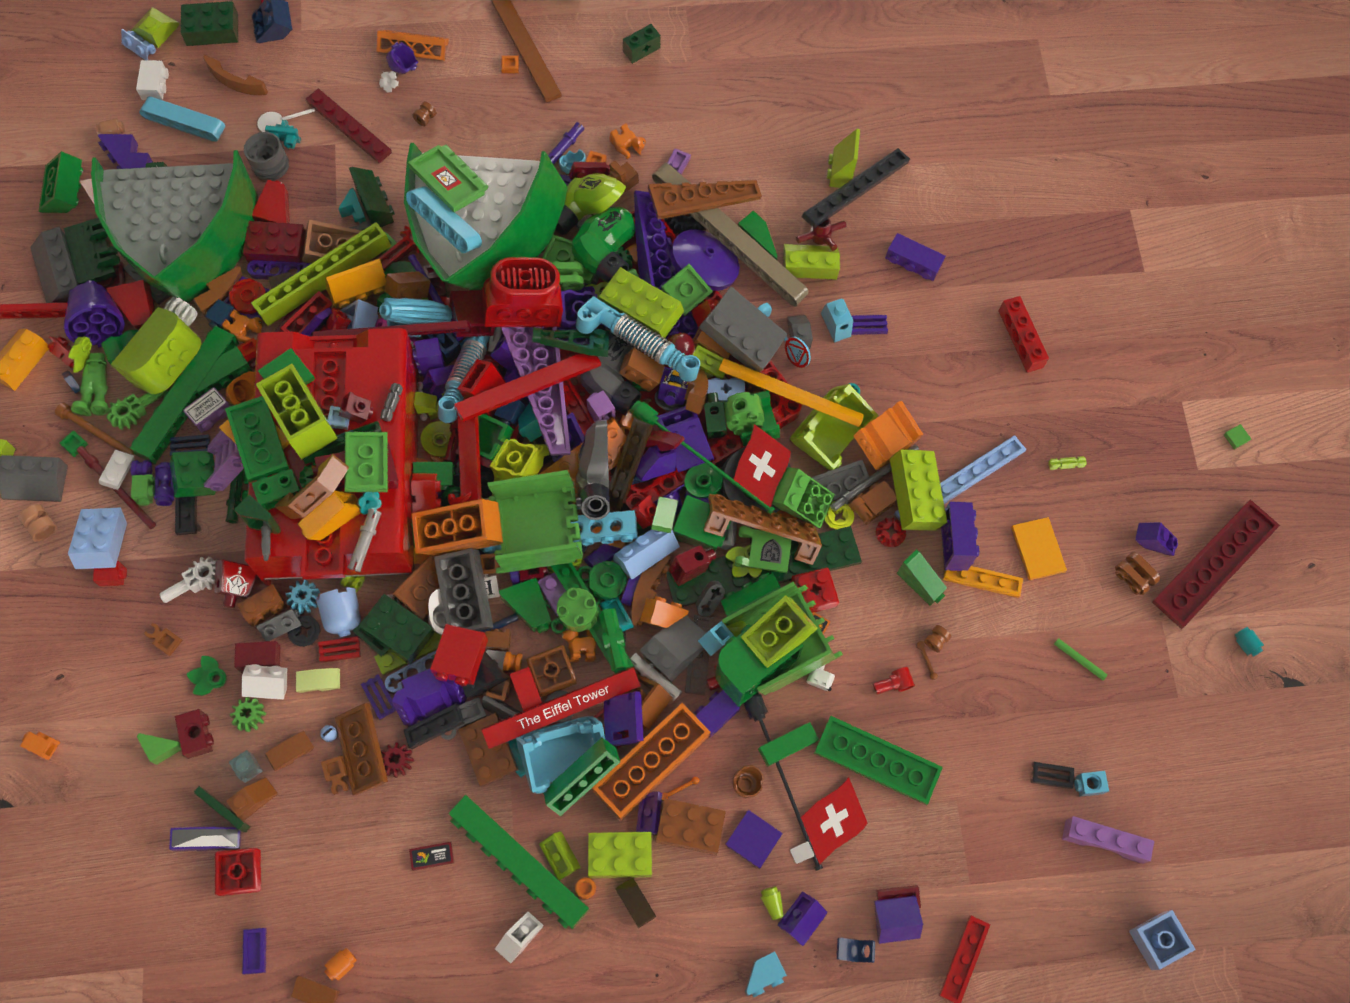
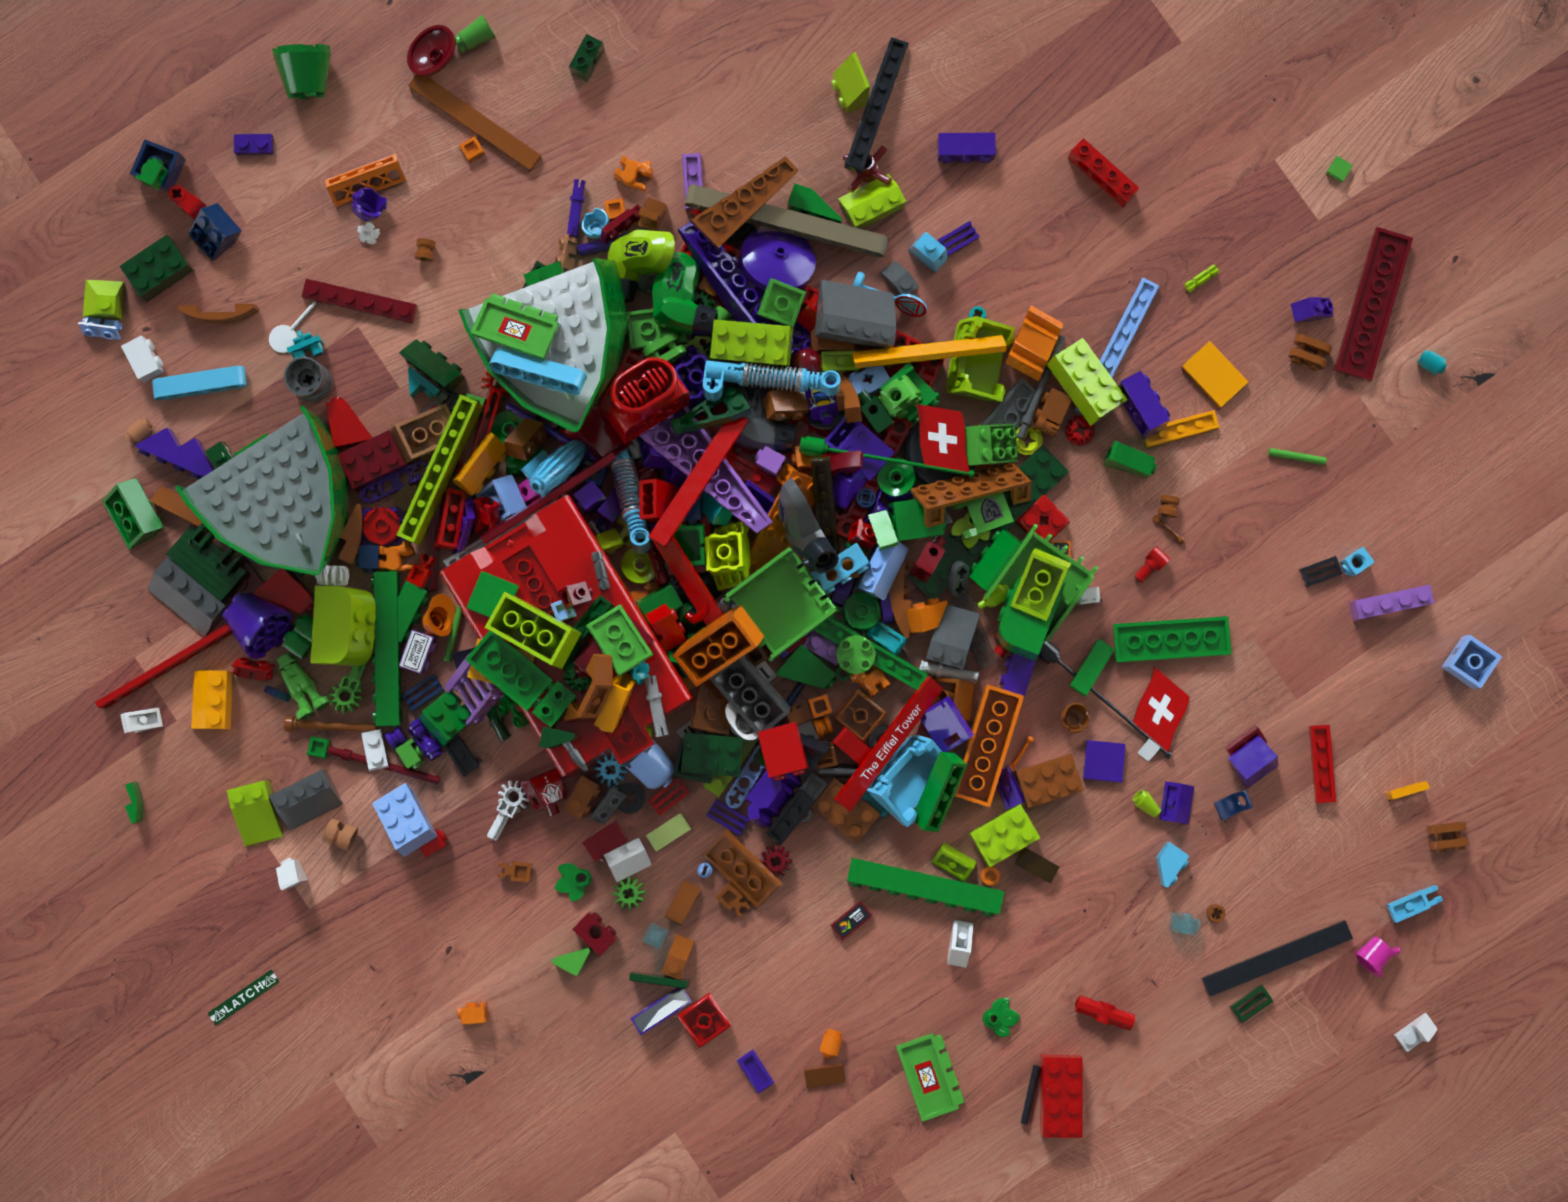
camera: 25 degrees left, 15 degrees up
lime plate [68,336,92,373] -> none
green piece [599,608,629,671] -> none
medium azure brick [698,621,734,656] -> none
none -> orange brick [808,694,833,719]
none -> dark blue wheel [856,488,876,510]

